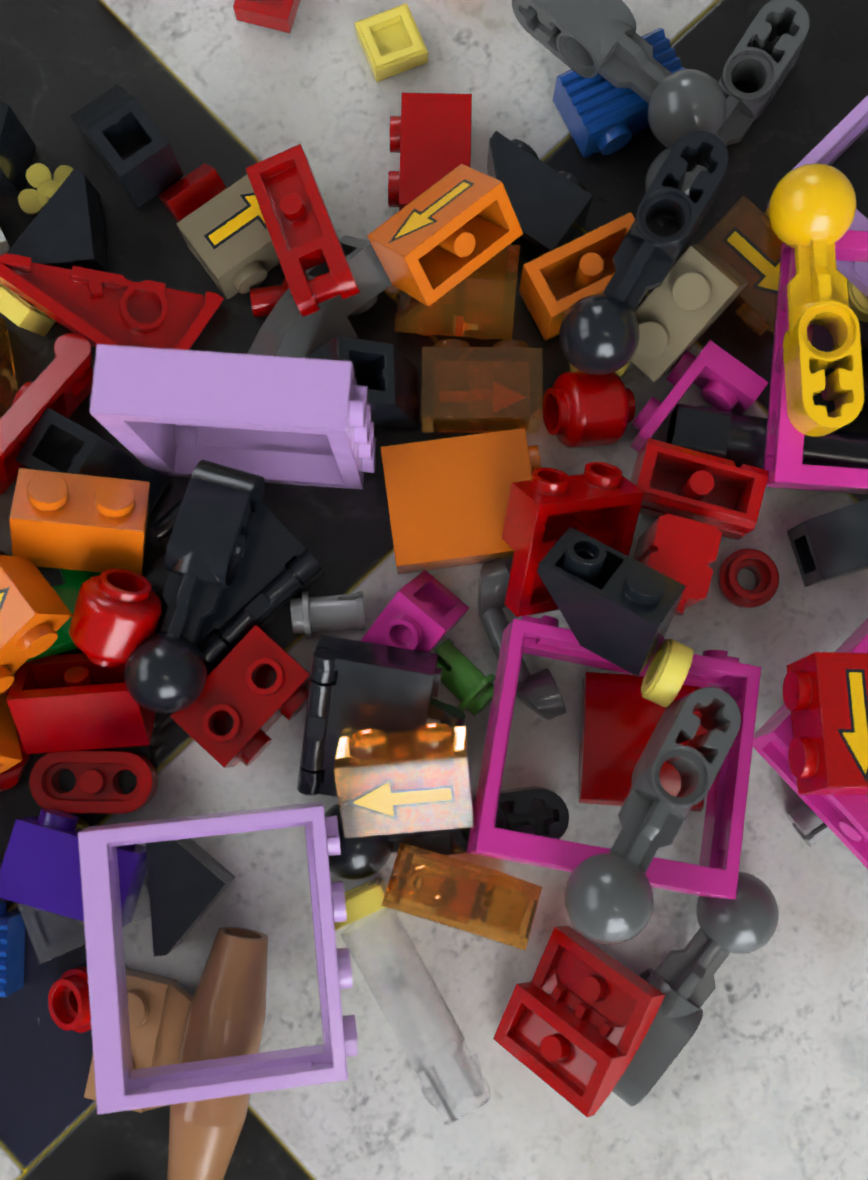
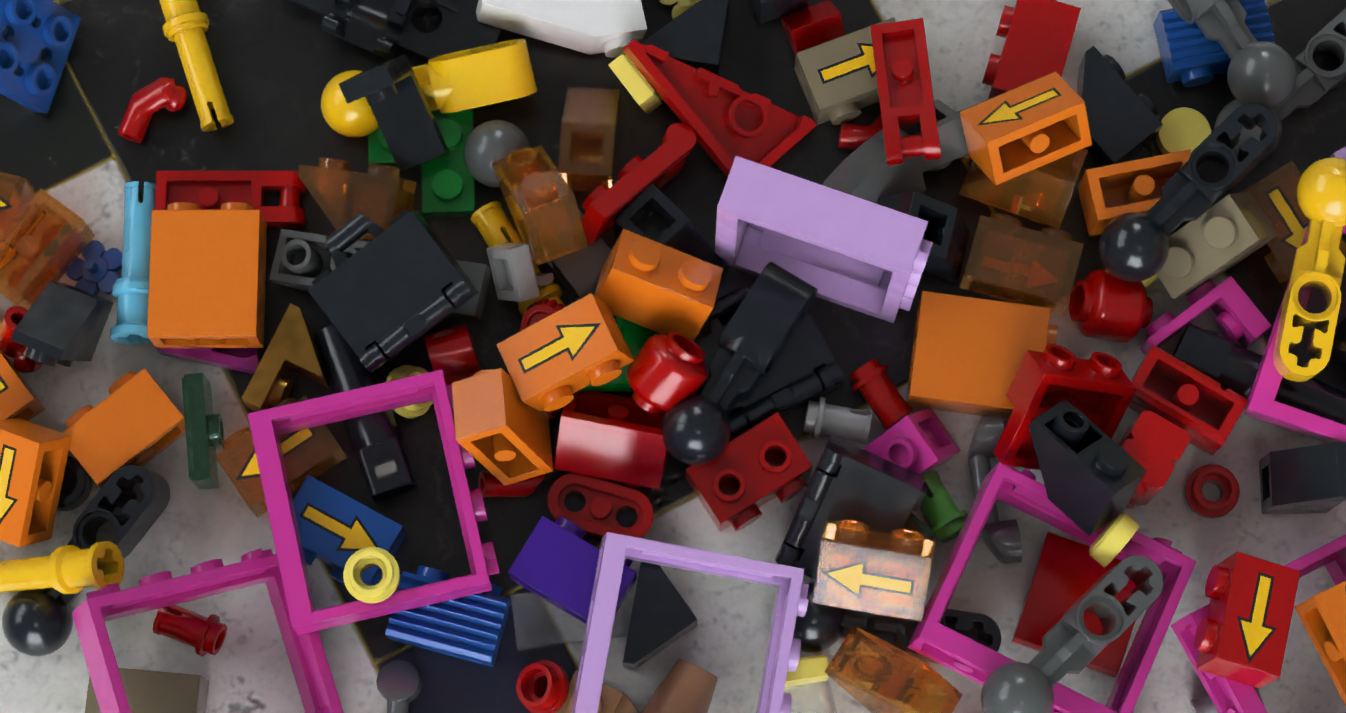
camera: 15 degrees right, 5 degrees down
none -> red pin [849,358,913,430]
none -> light yellow tile [1156,107,1211,155]

